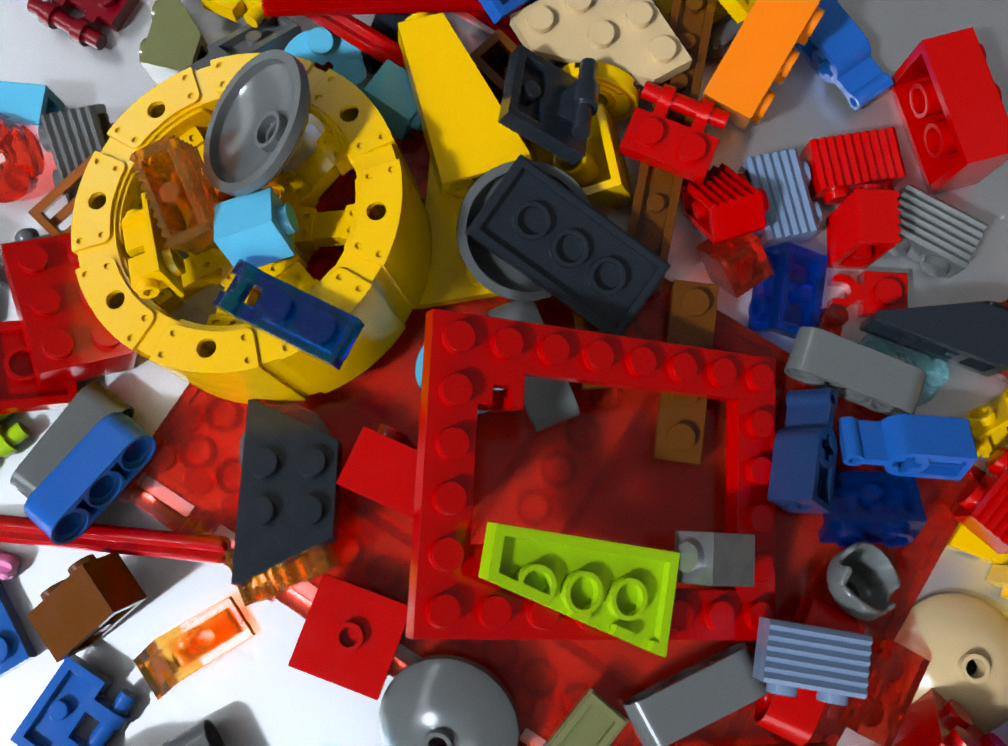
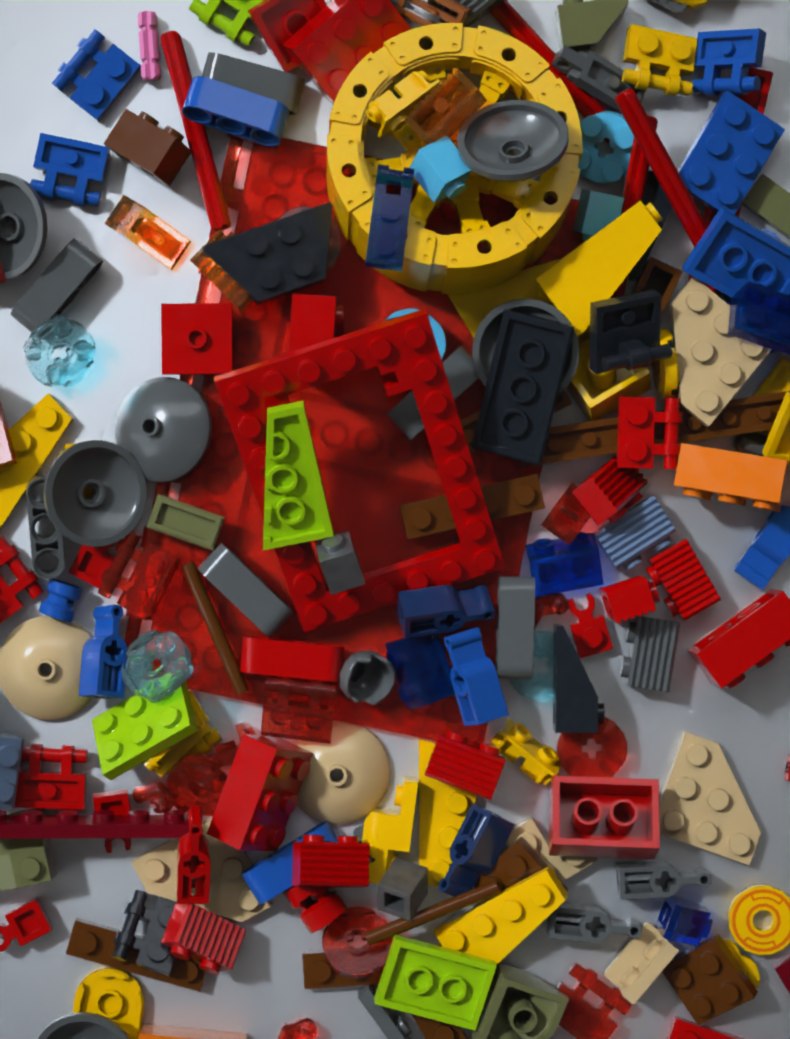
camera: 75 degrees right, 10 degrees up
sand blue brick [752,616,873,706] -> none

